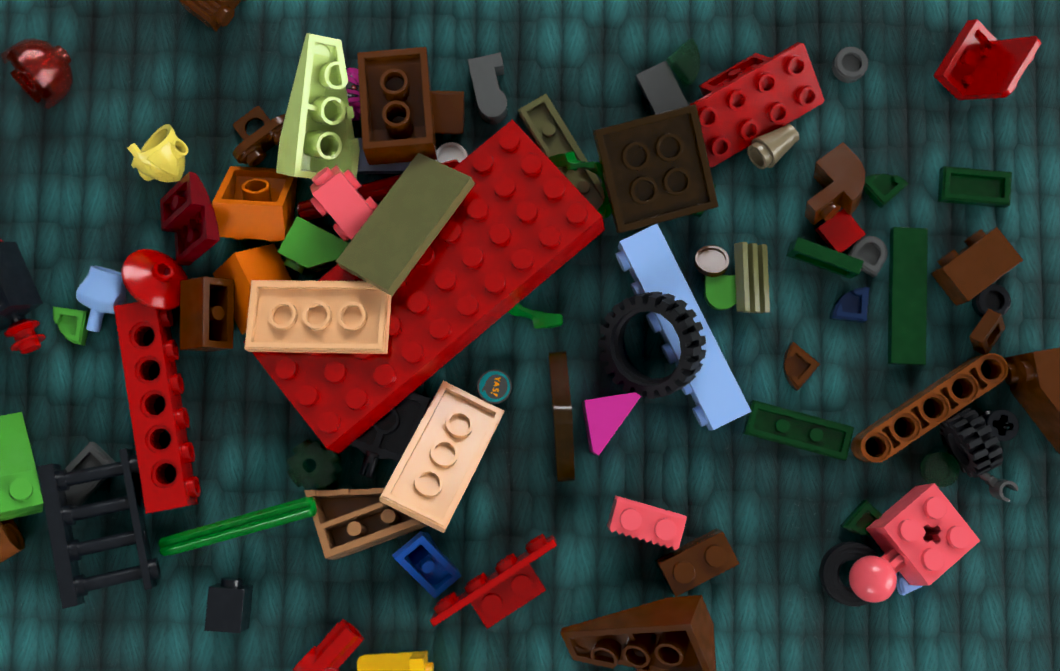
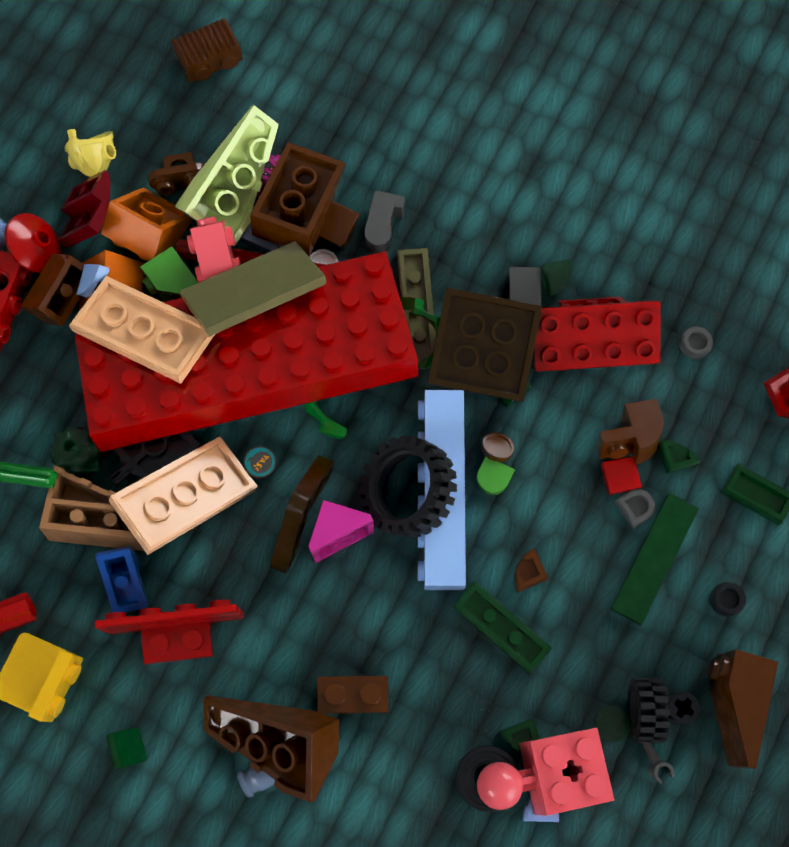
camera: 20 degrees right, 10 degrees down
clear red cylinder [1,38,73,109] -> none
coral brick [607,495,687,551] -> none
olive tile [734,242,770,314] -> none
dark tan cone [747,124,799,169] -> none
dark green tile [786,237,864,279] -> none
dark blue tile [830,287,870,323] -> none
dark orange beam [851,353,1008,463] -> none
reddish brown brick [930,227,1023,306] -> none
reddish brown tile [969,308,1005,354] -> none
none -> light blue tile [76,264,109,298]

